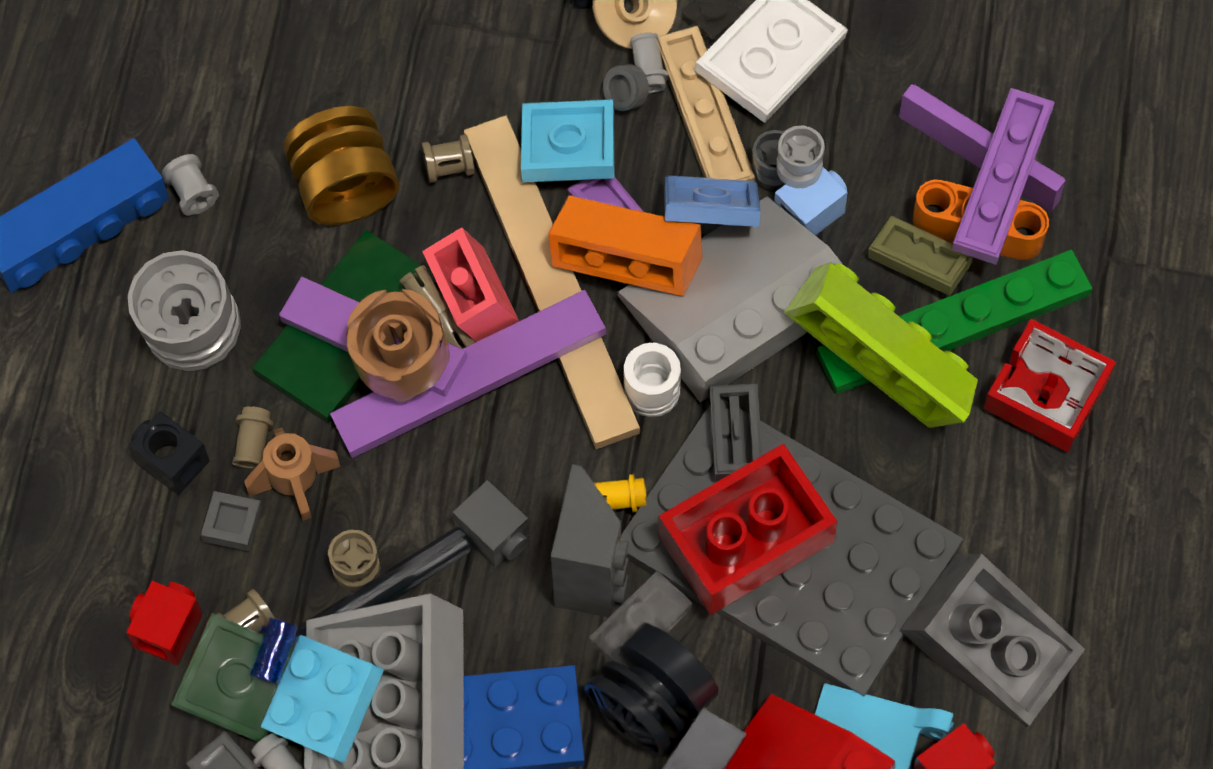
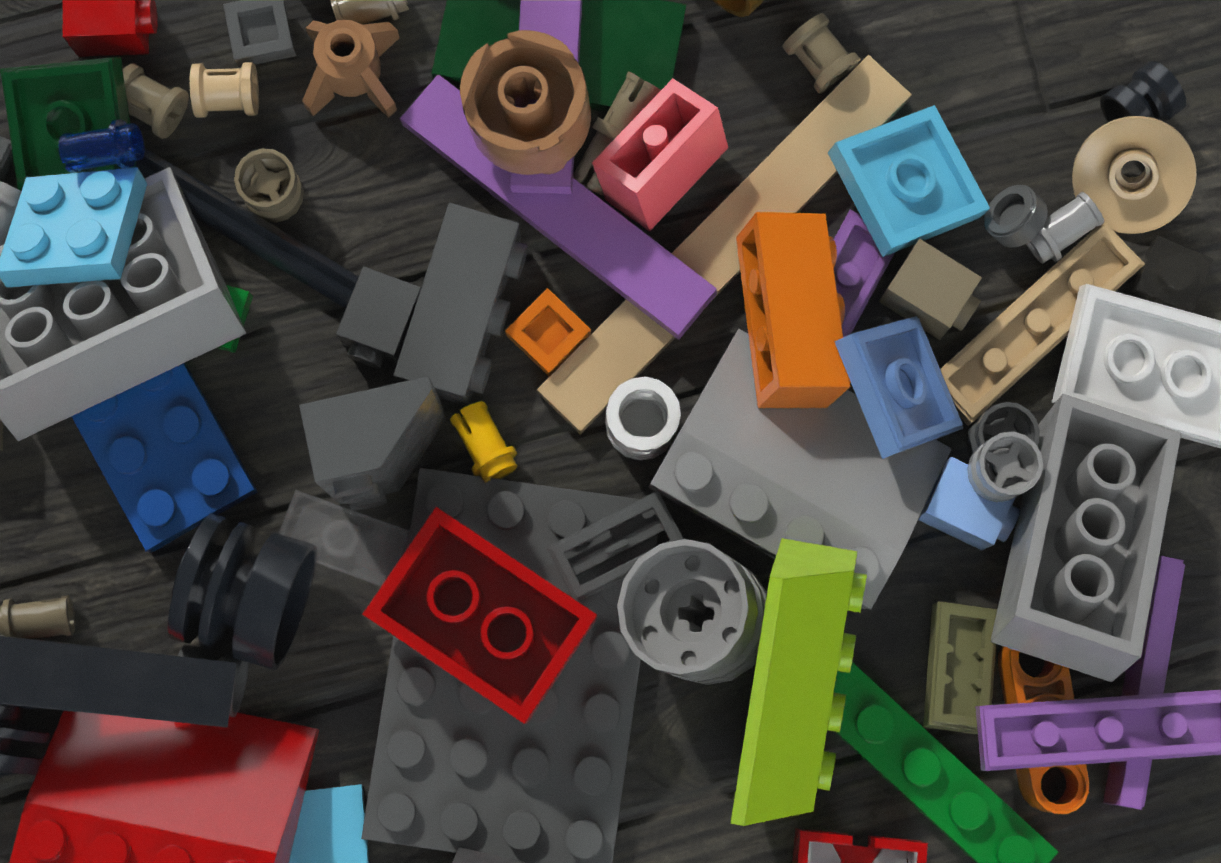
camera: 60 degrees right, 15 degrees up
none -> tan bush [190,62,259,118]
none -> dark grey brick [393,203,528,406]
none -> orange plate [505,288,591,376]
none -> light grey wheel [617,539,767,685]
none -> dark tan brick [879,239,982,340]
none -> light grey brick [990,394,1181,682]

